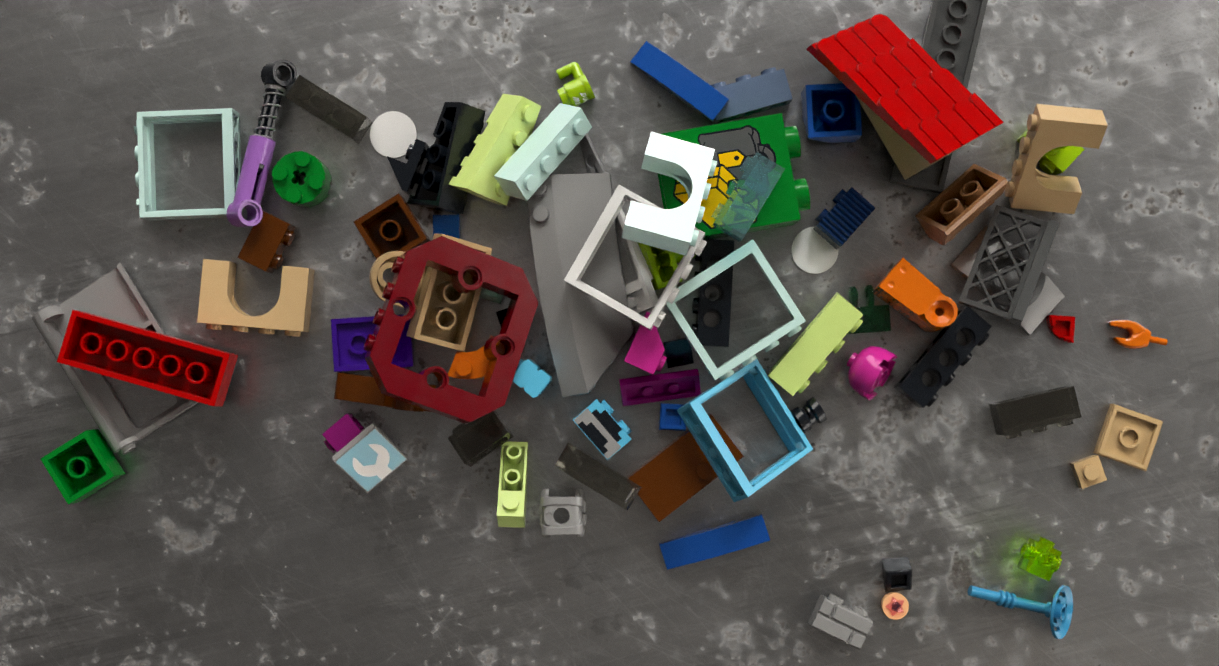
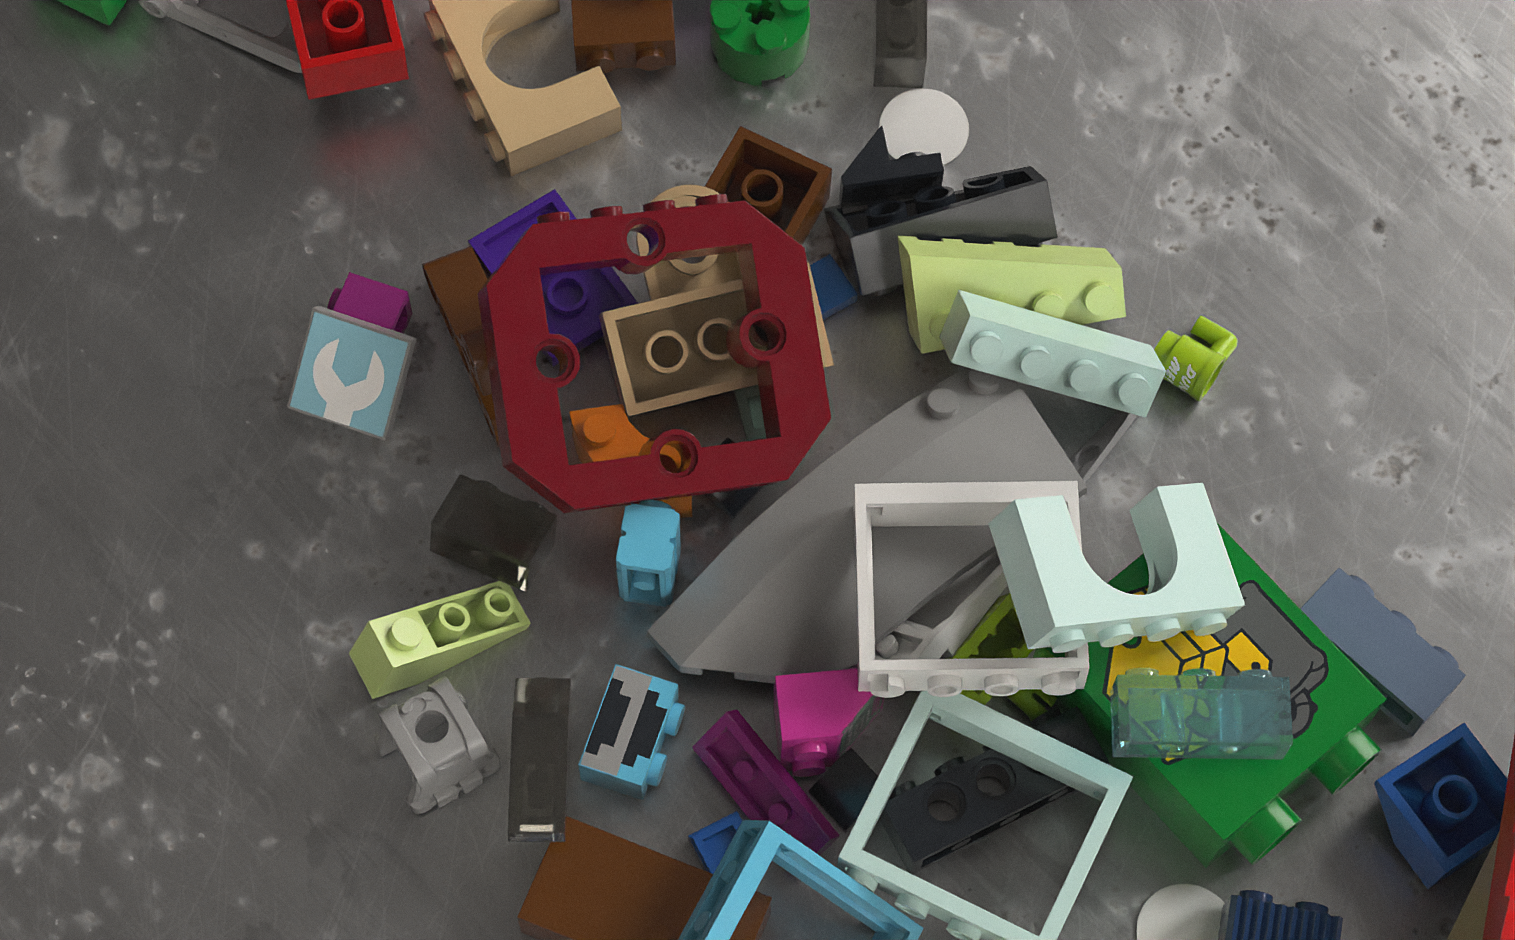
camera: 55 degrees right, 20 degrees down
blue slope [630,41,729,122] -> none

